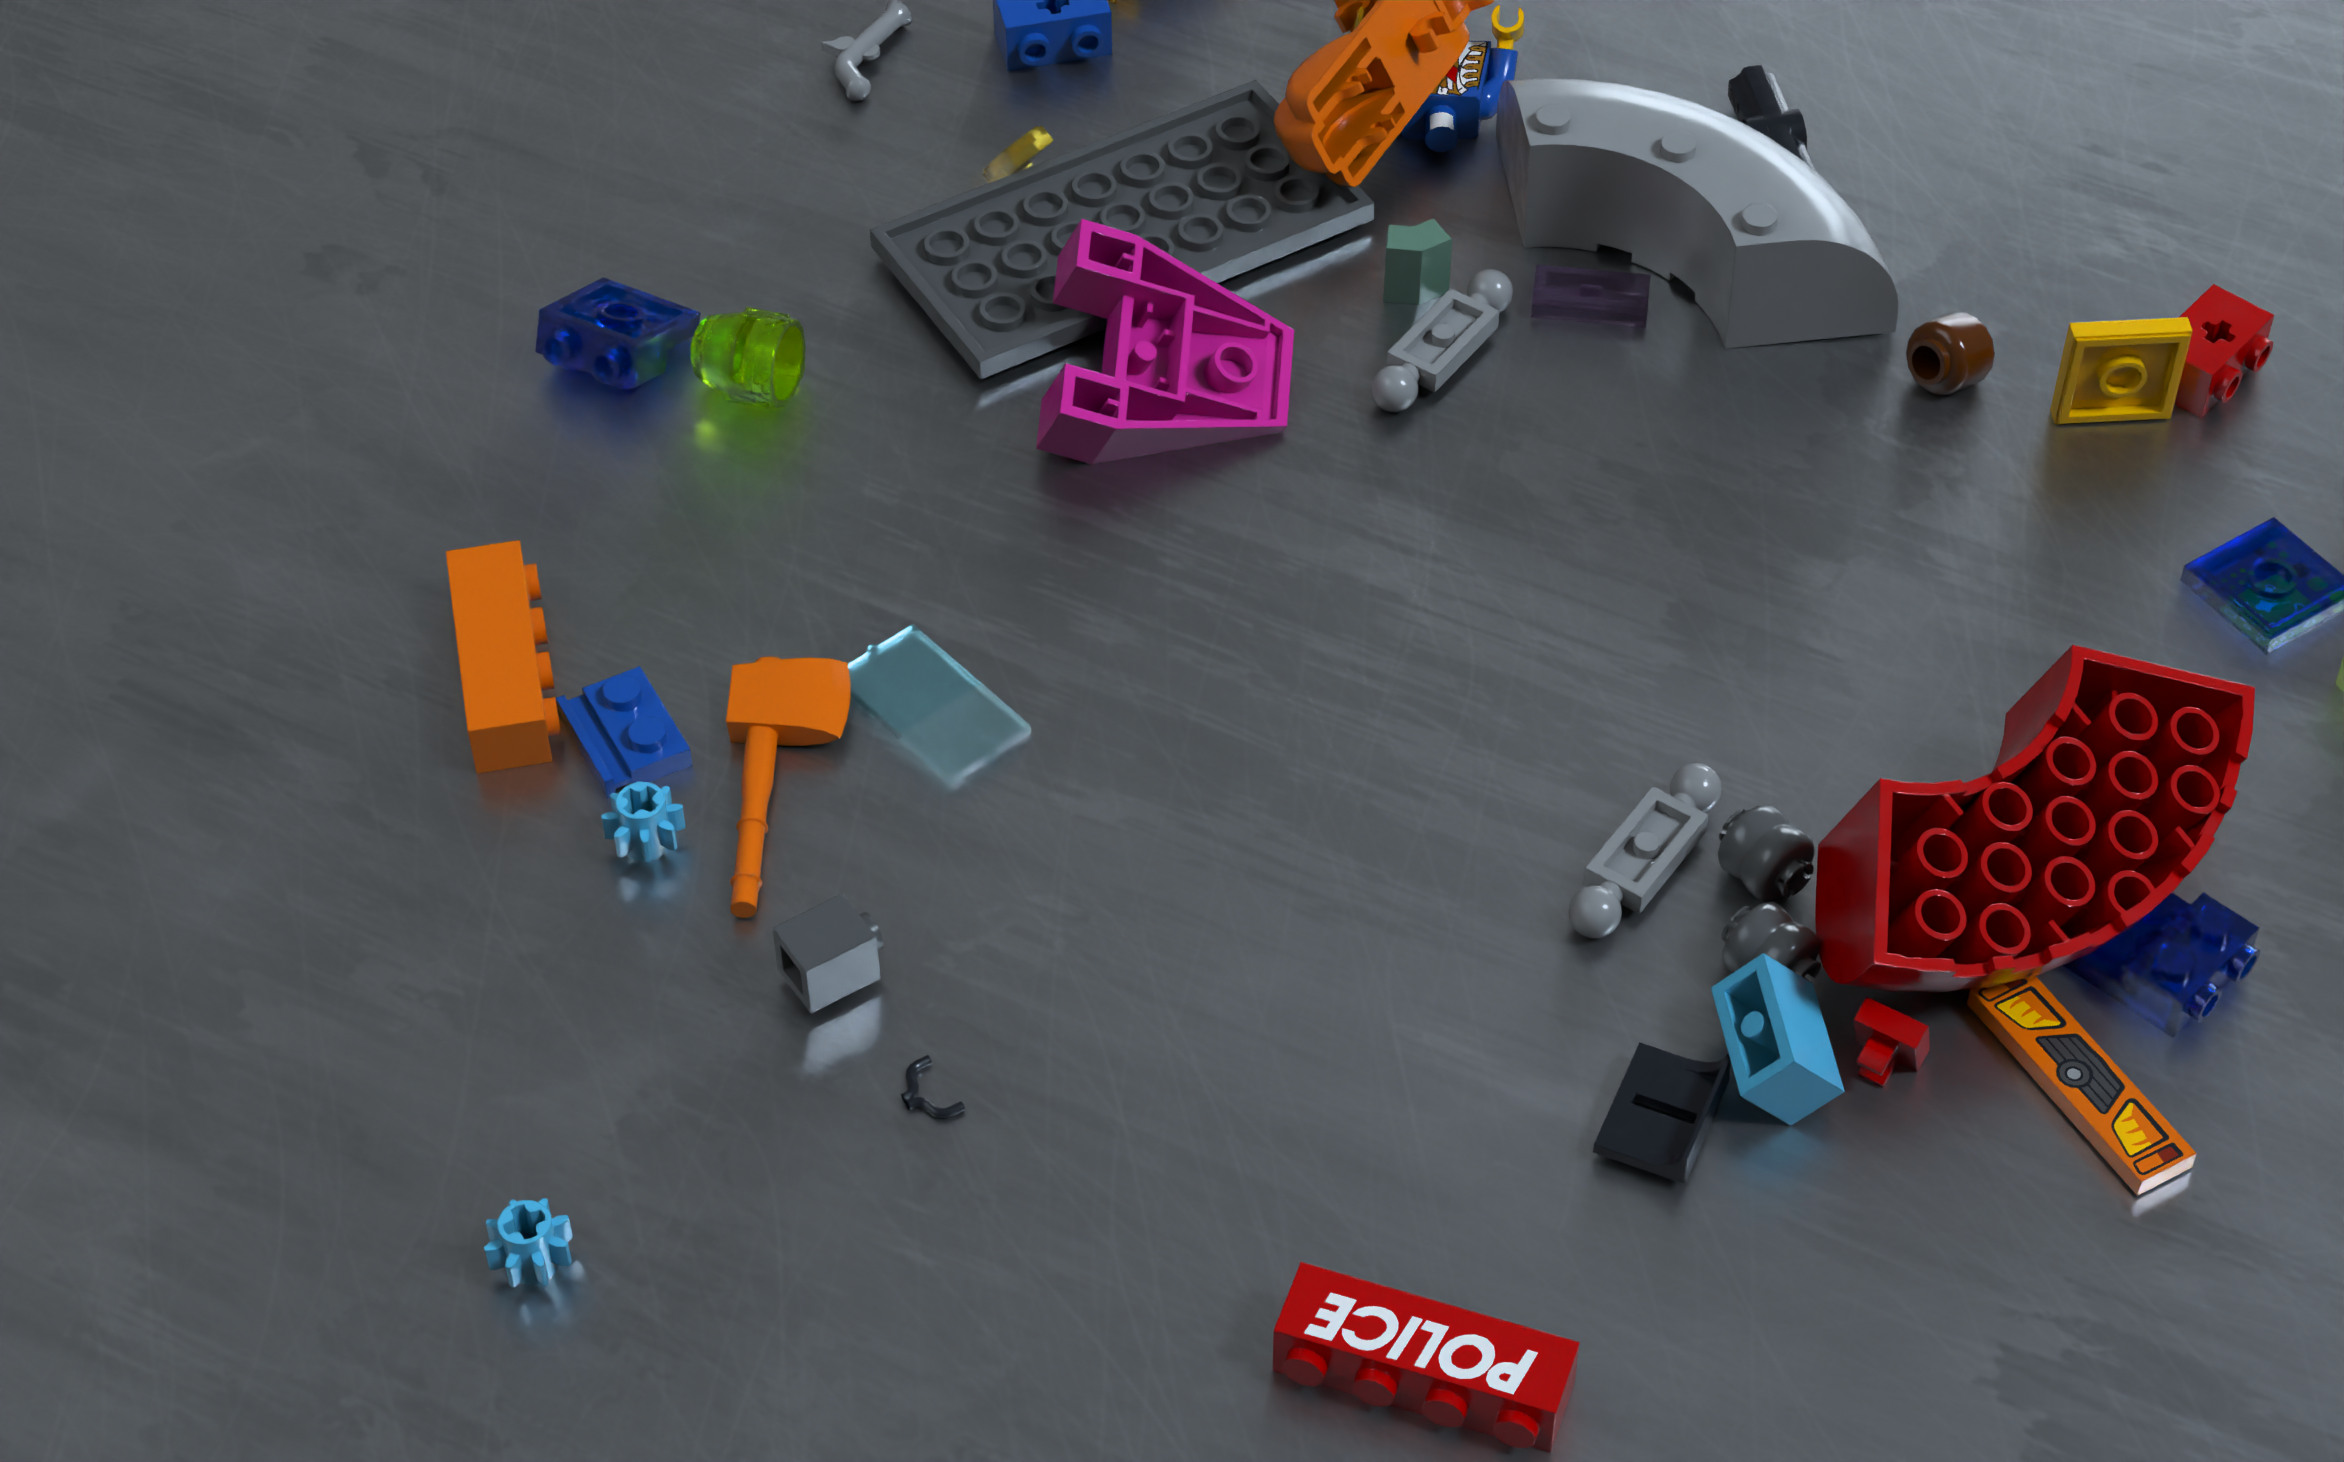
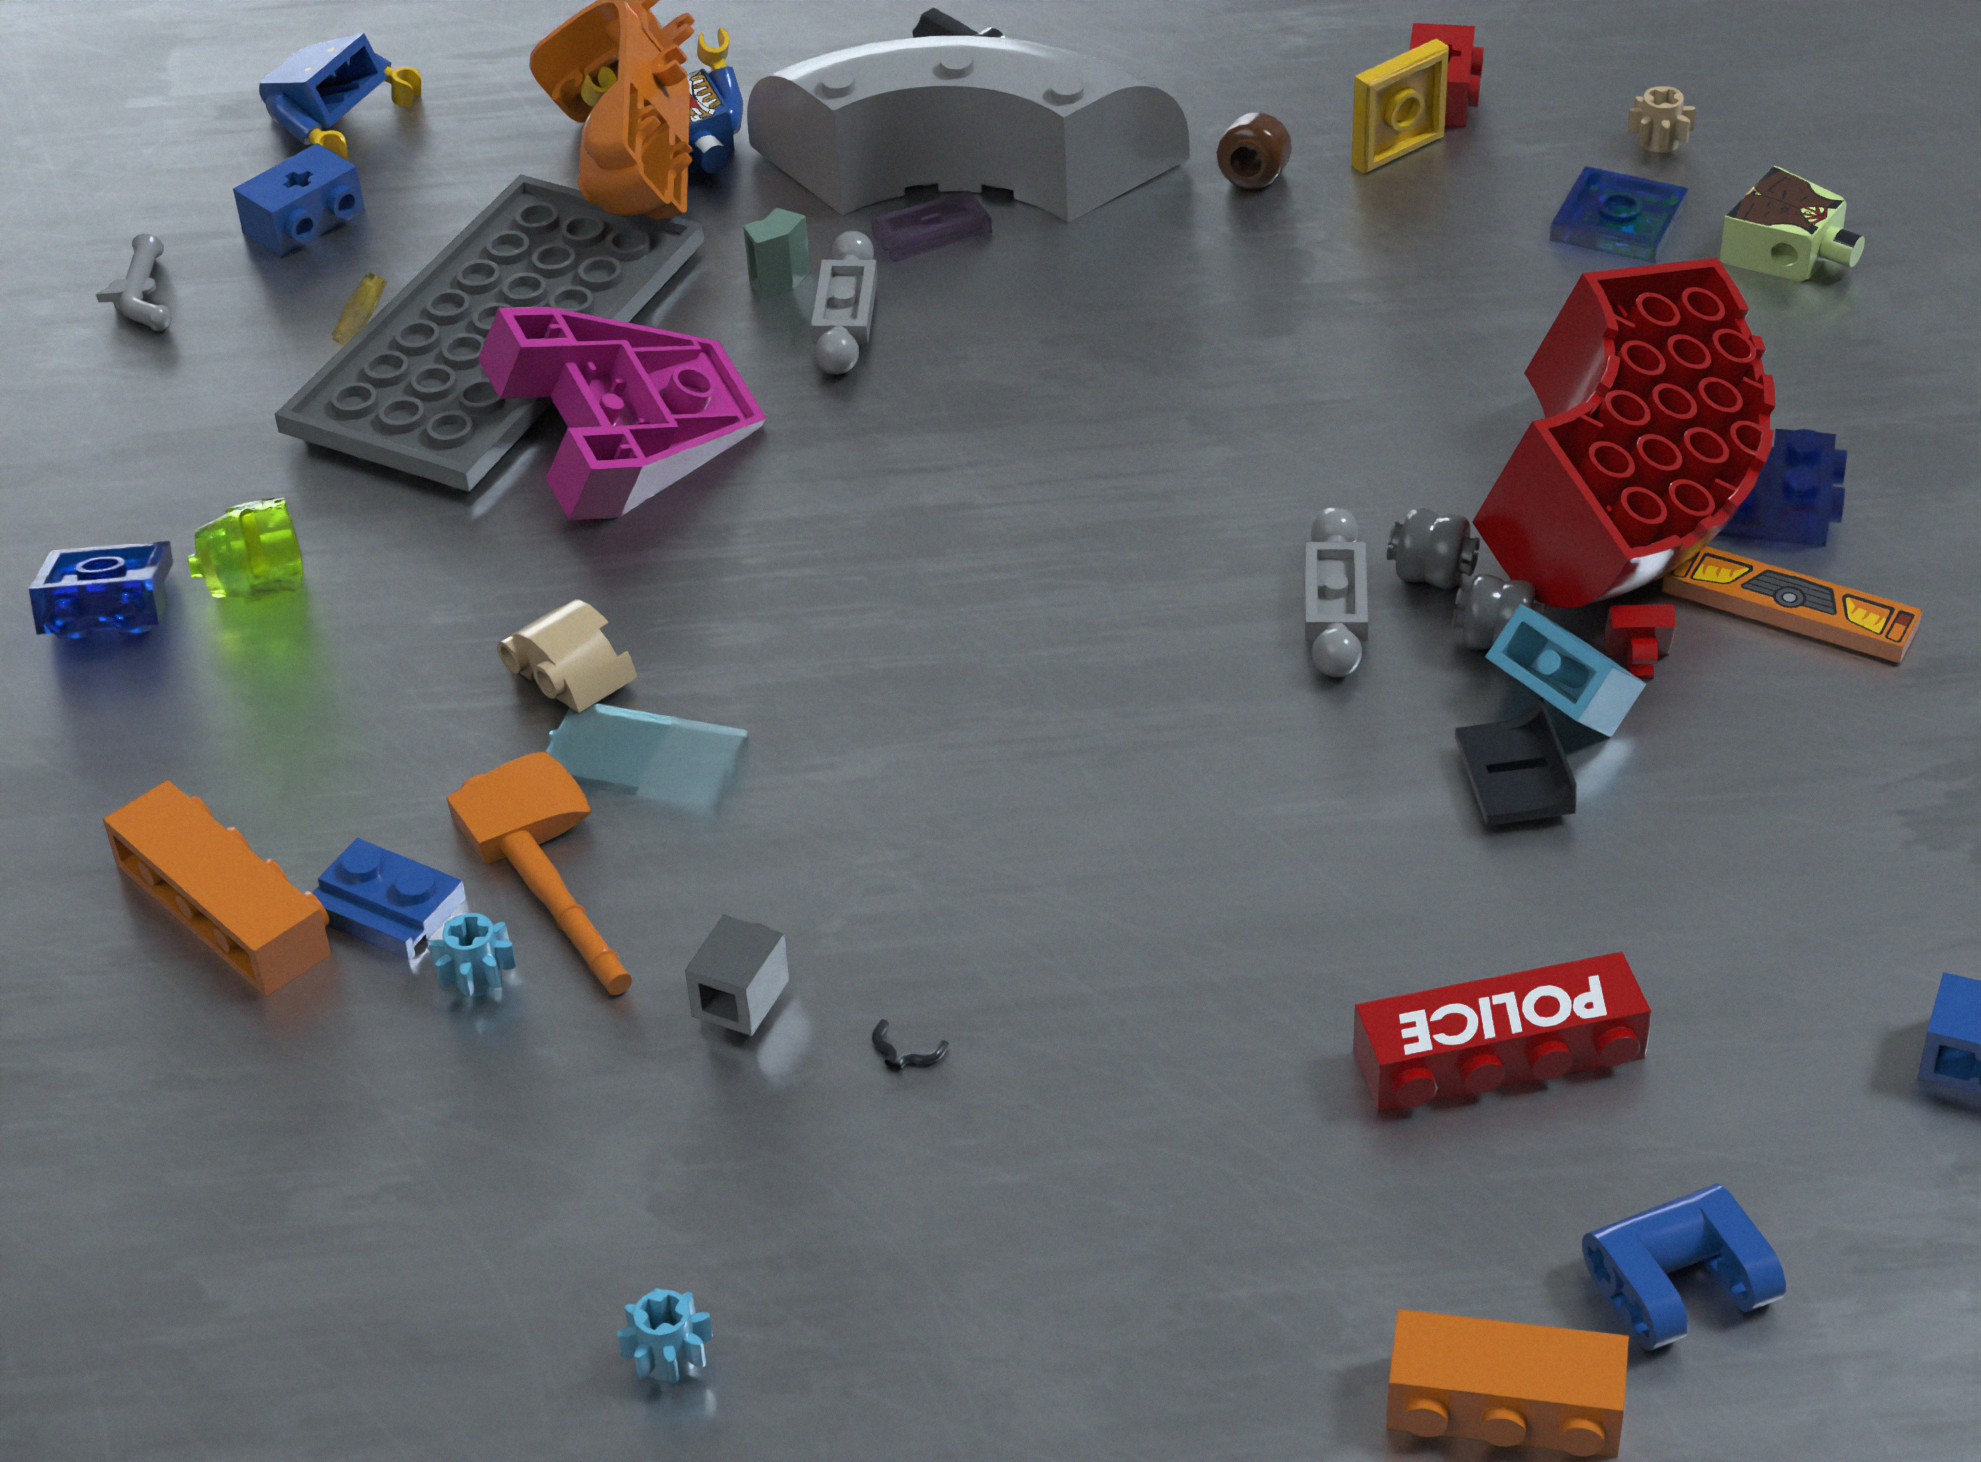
camera: 30 degrees left, 5 degrees down
none -> tan cylinder [497,599,638,713]

